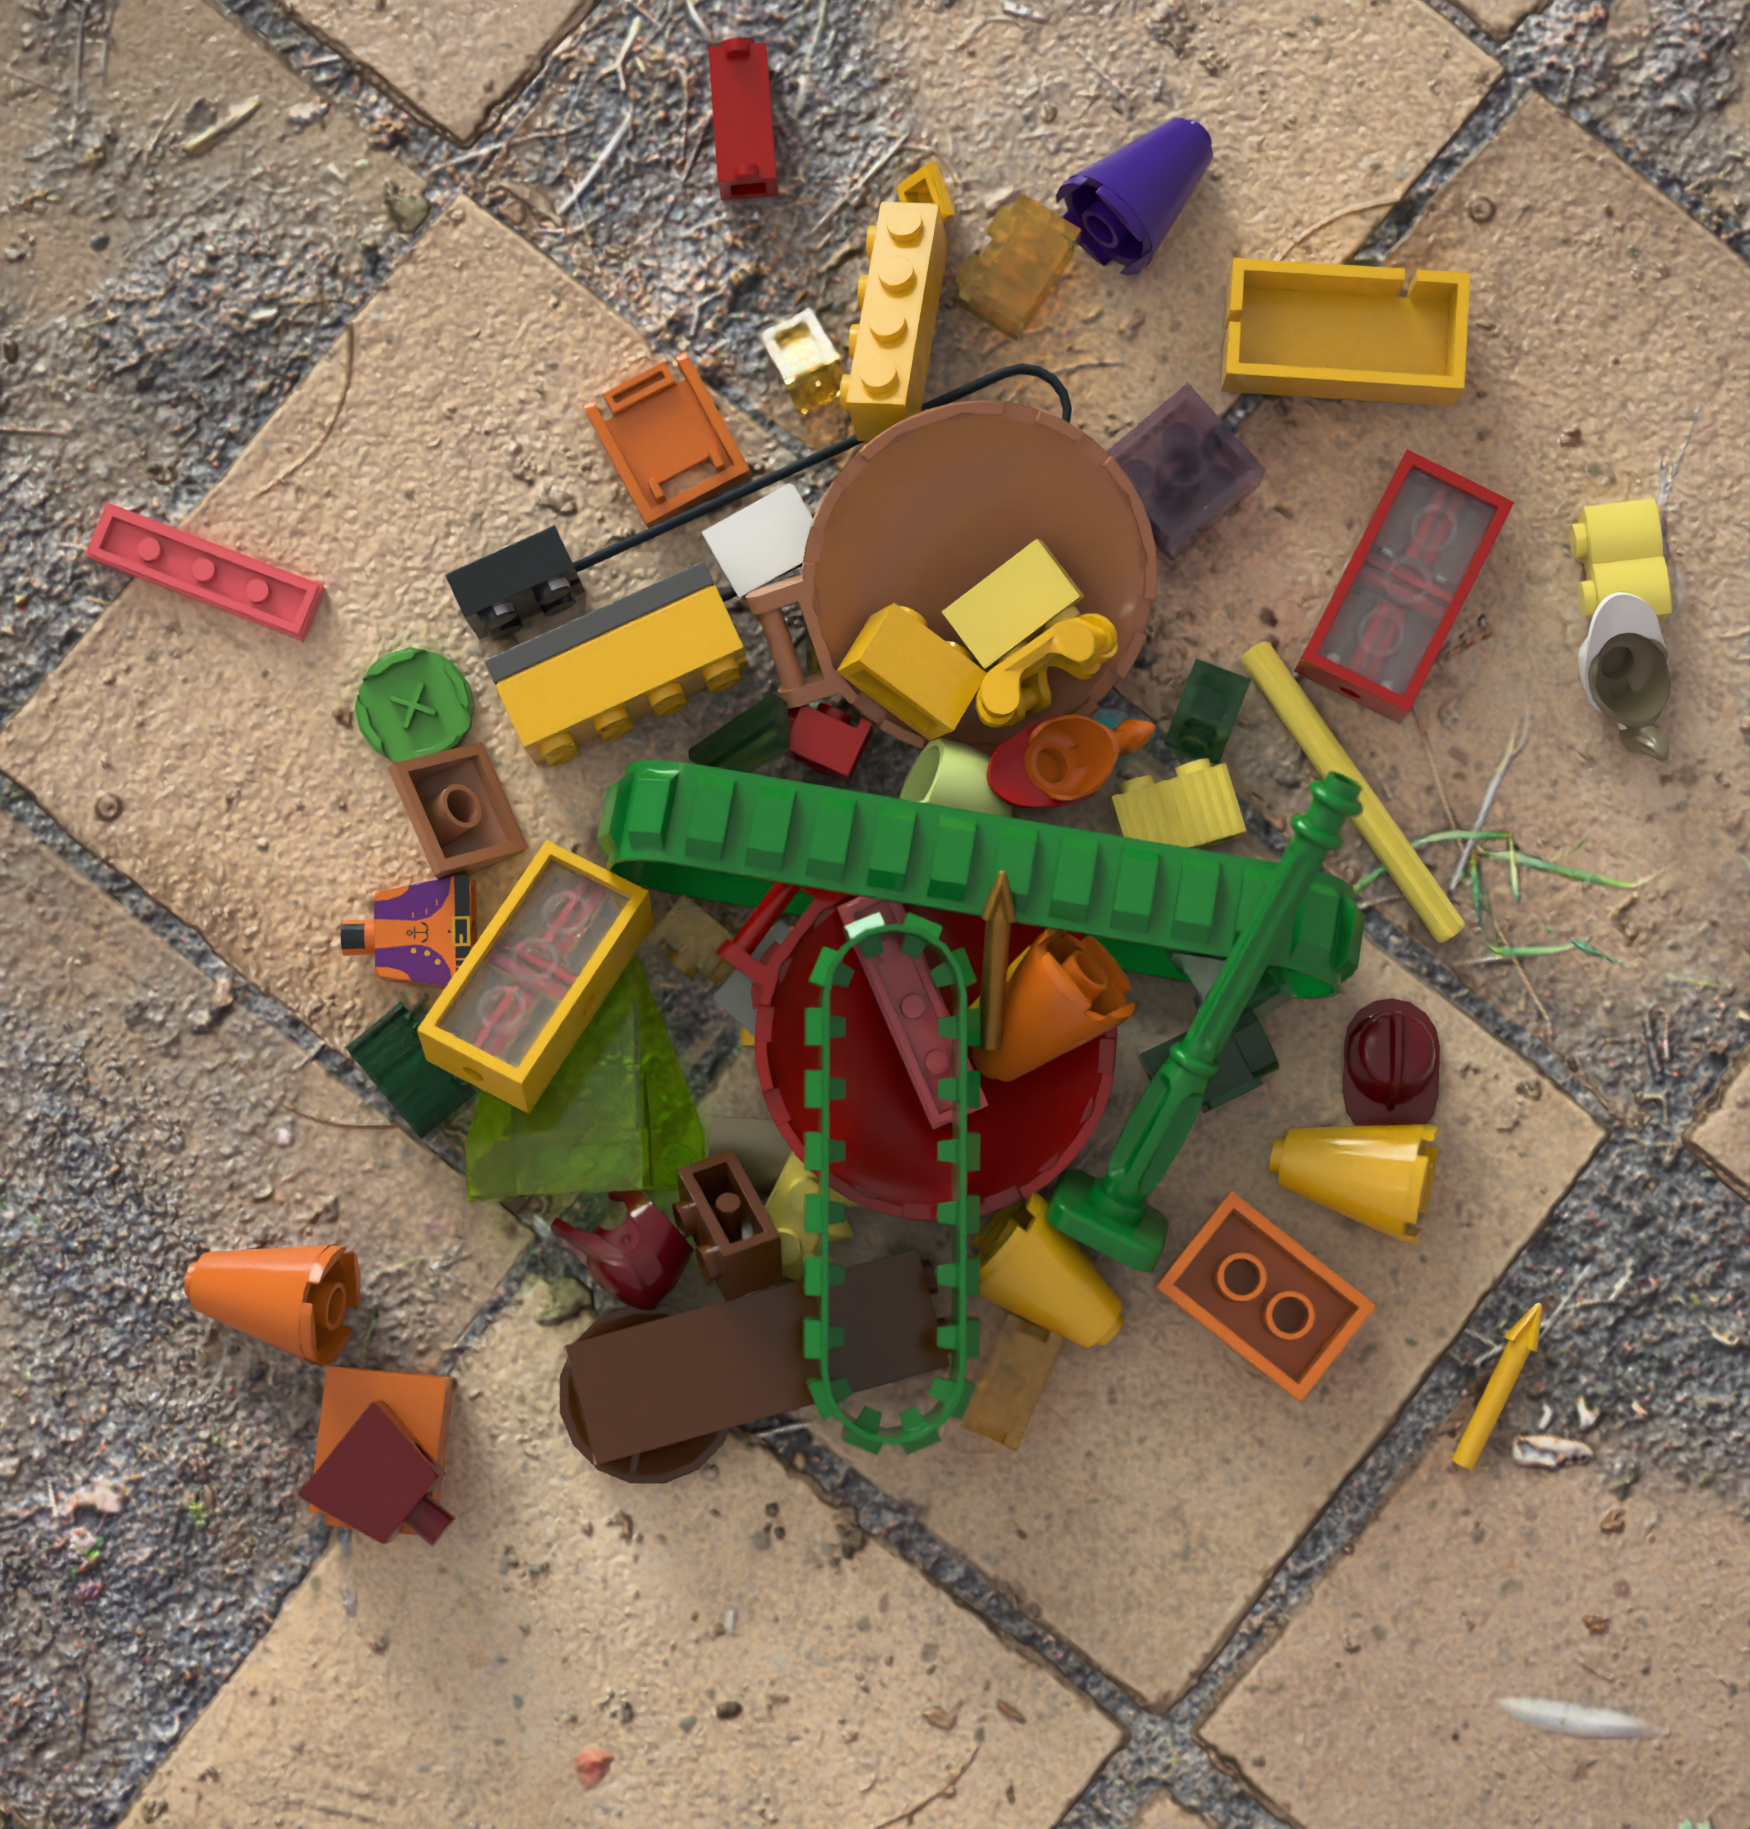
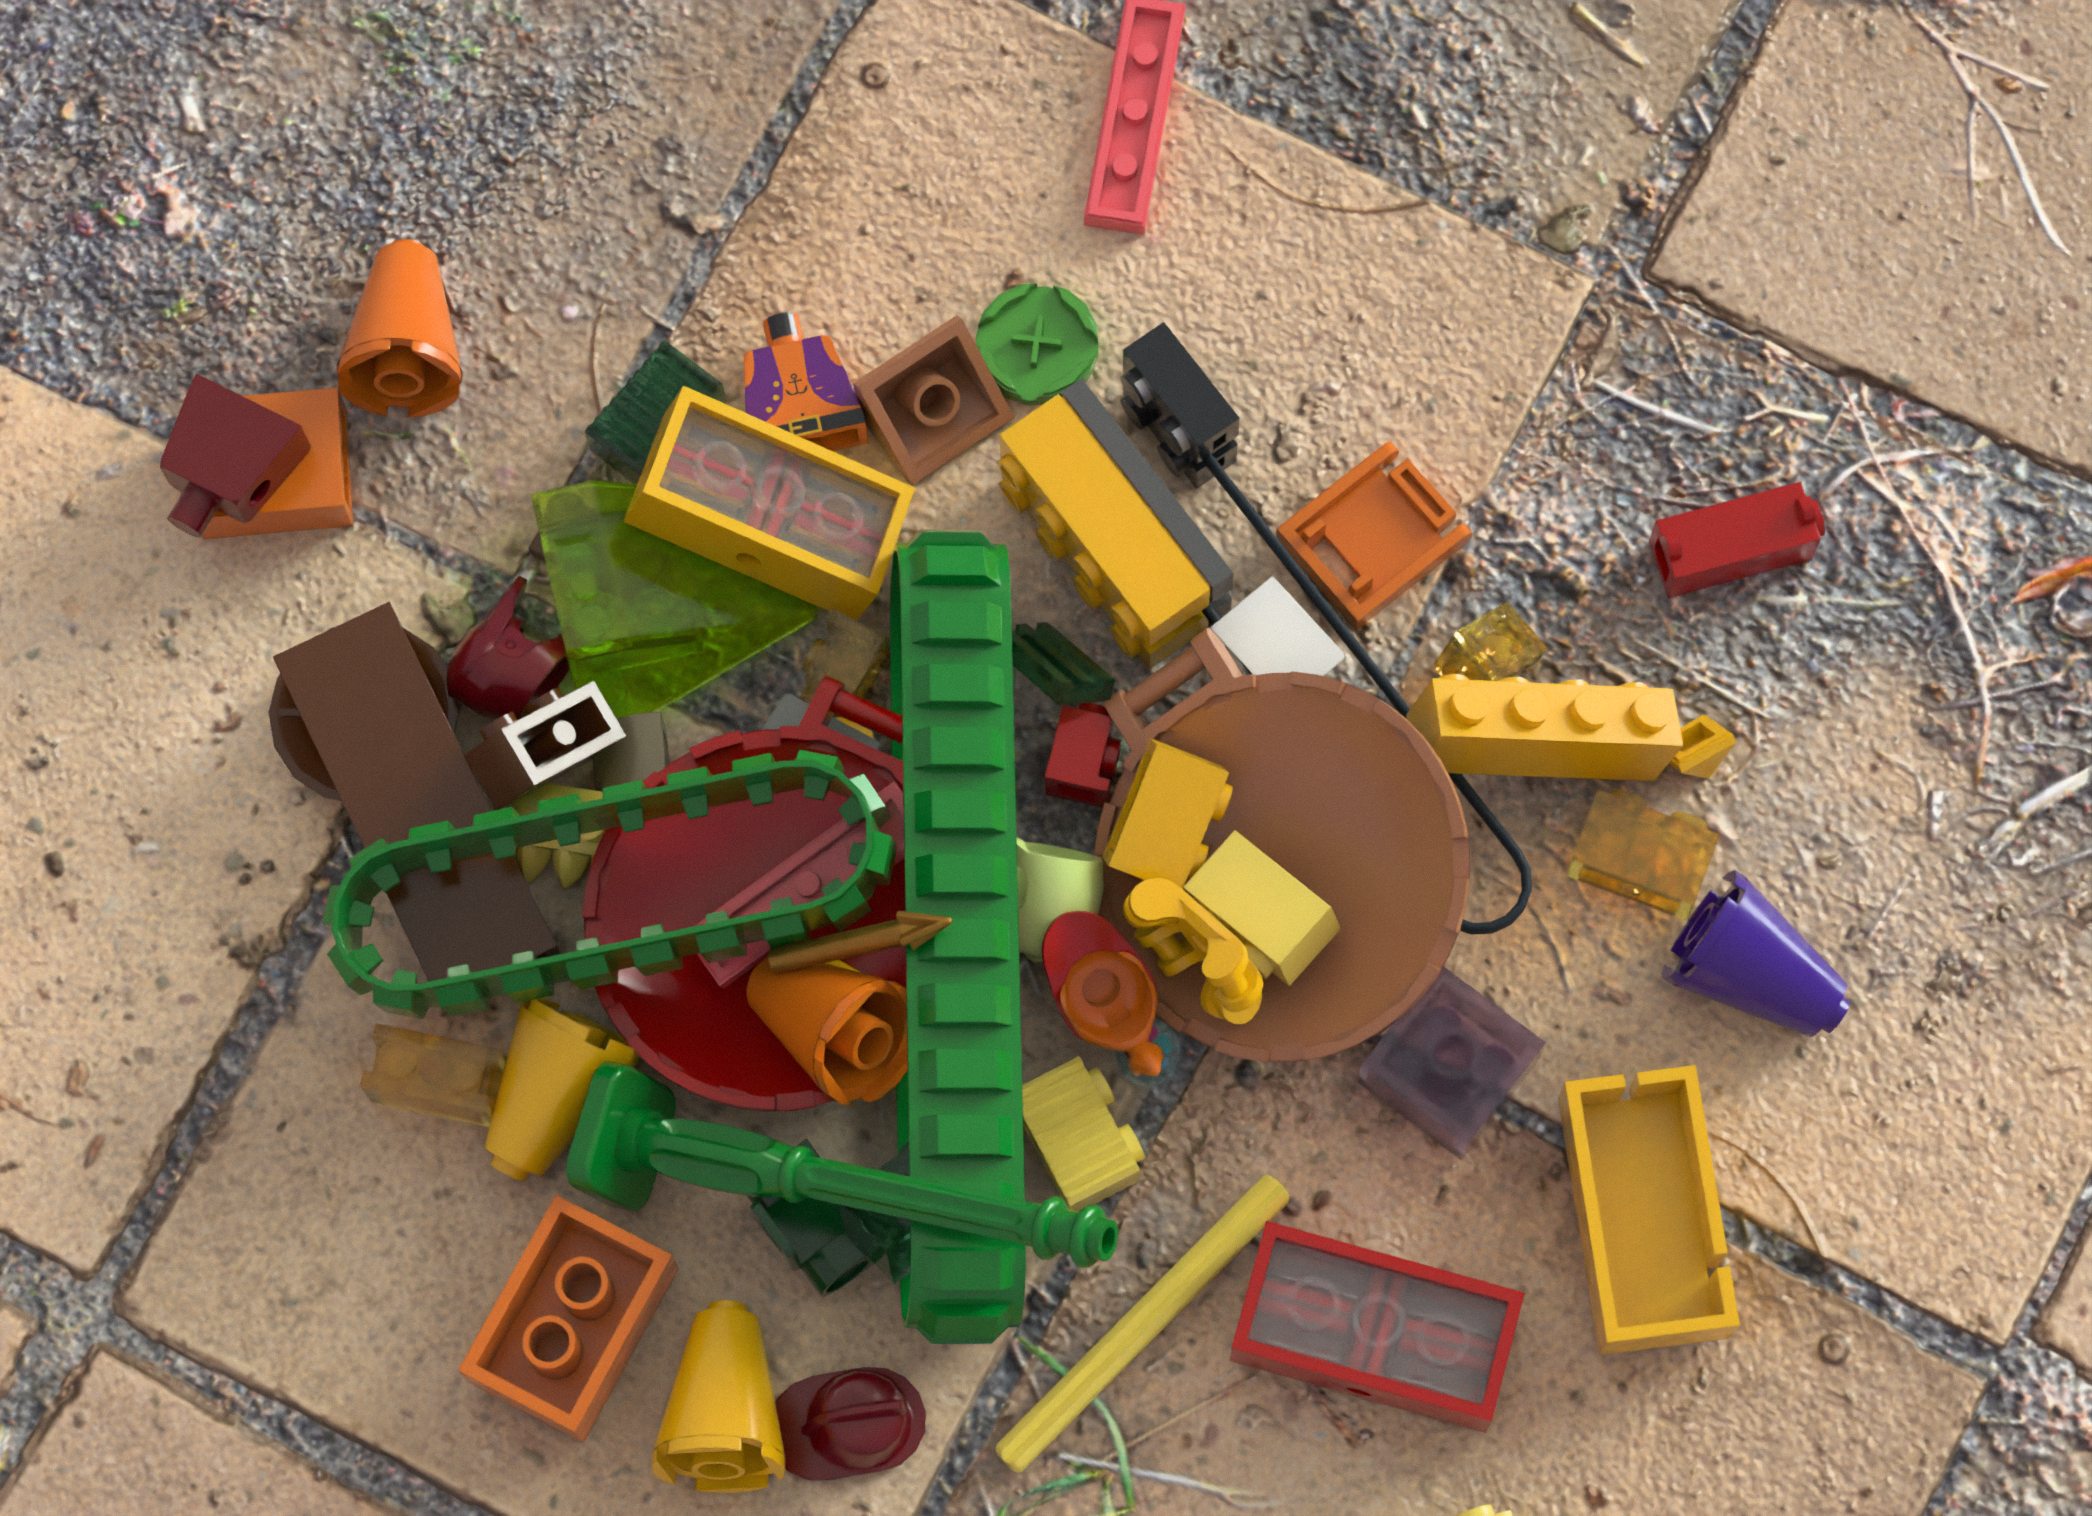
camera: 75 degrees right, 10 degrees down
clear green bracket [1164,659,1251,764] -> none

